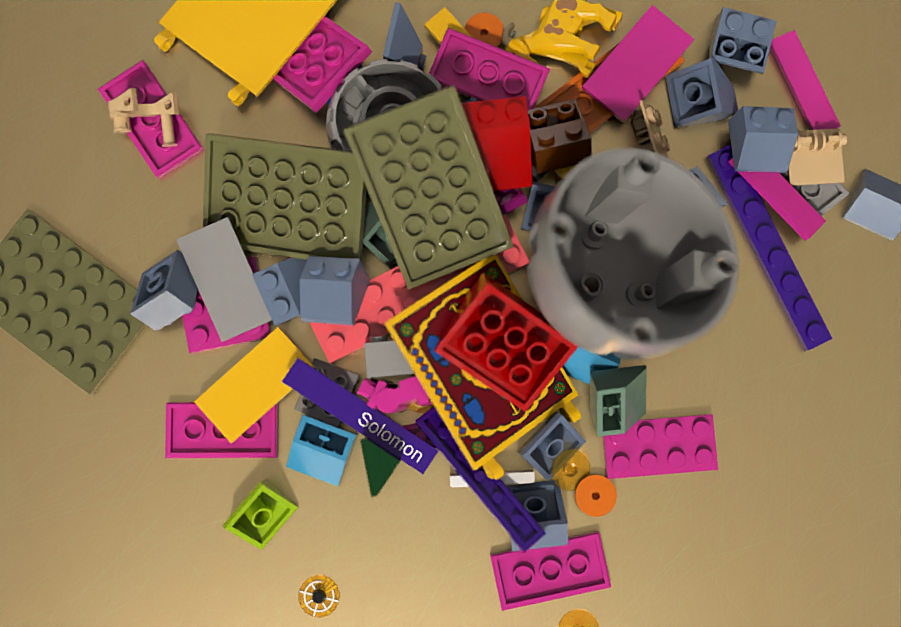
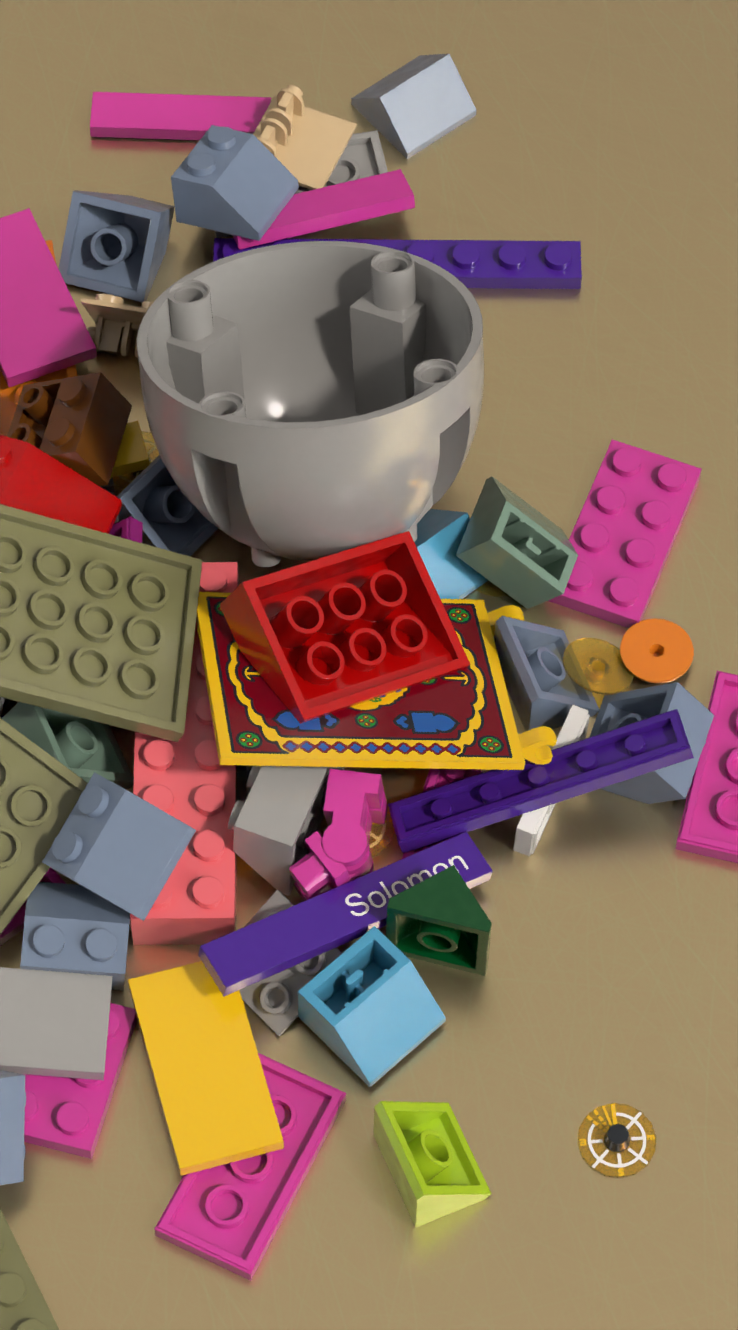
camera: 60 degrees left, 25 degrees down
sand blue slope [709,7,777,74] -> none

